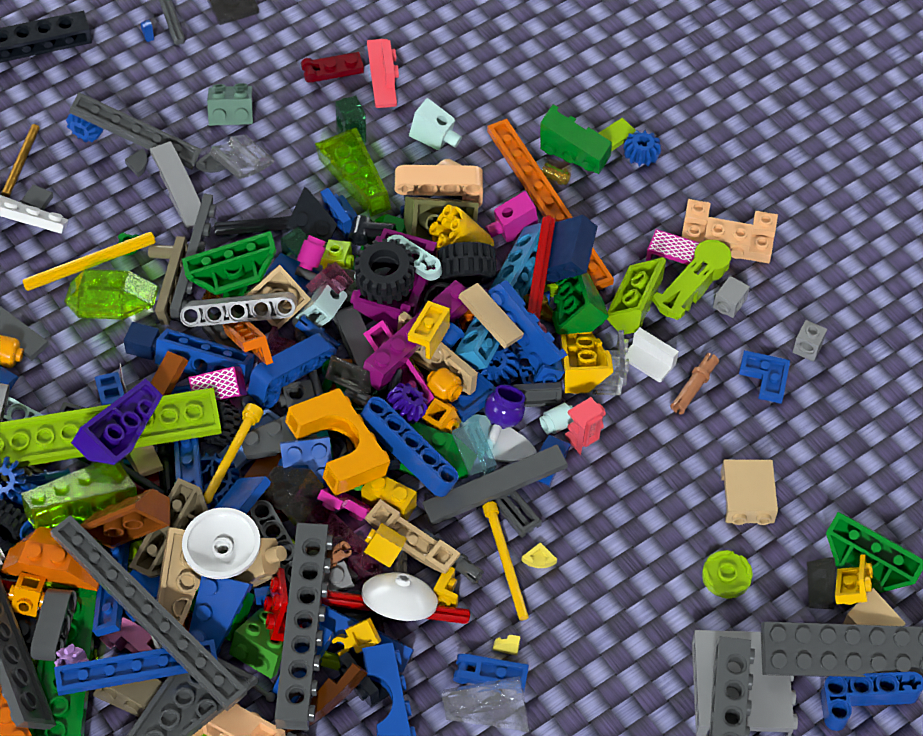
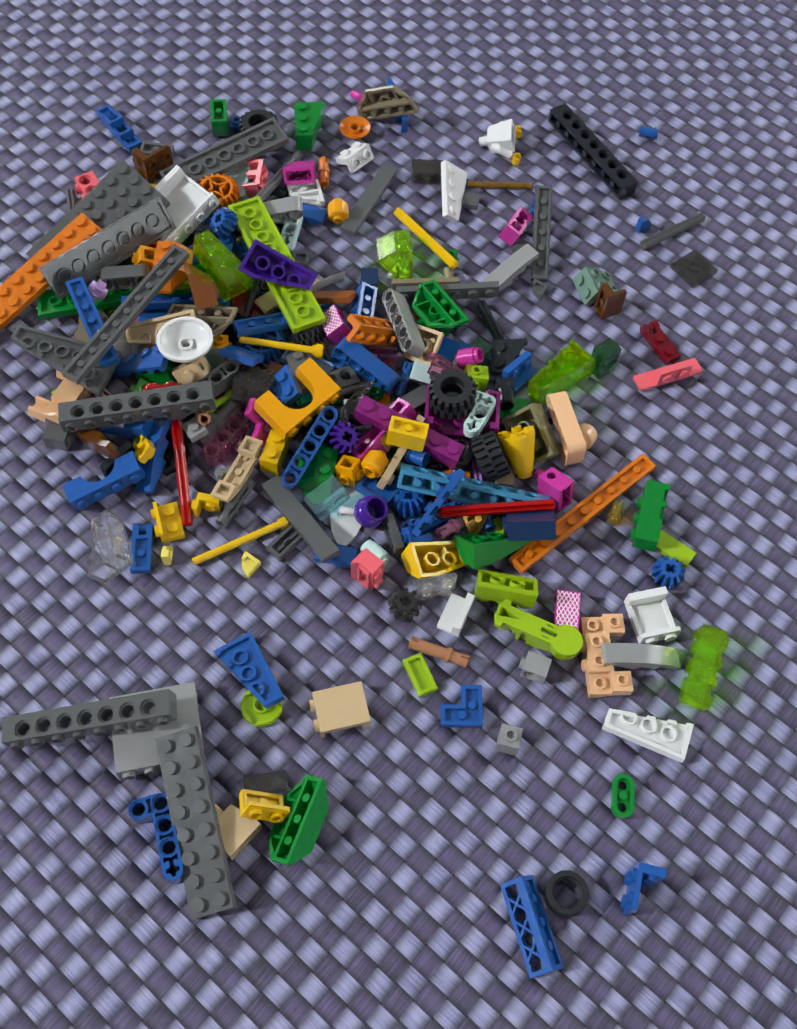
camera: 75 degrees right, 5 degrees up
blue slope [95,372,124,406] -> none
clear slope [209,134,275,179] -> none
white dish [361,572,438,621] -> none
yellow brick [364,523,407,568] -> none
light aqua torso [409,98,462,150] -> none
tan tile [458,283,524,349] -> none
none -> yellow bracket [150,501,185,544]
none -> blue wing [214,632,285,710]
none -> clear smoke gear [388,587,422,622]
none -> lime tile [402,653,438,698]
none -> dark pink brick [498,206,533,247]
none -> reddish brown panel [594,283,627,319]
none -> light grey slope [601,643,681,670]
none -> white wing [602,708,694,763]
none -> green plate [611,774,635,819]
none -> white panel [624,586,681,645]
none -> clear neon green wedge [677,624,729,712]

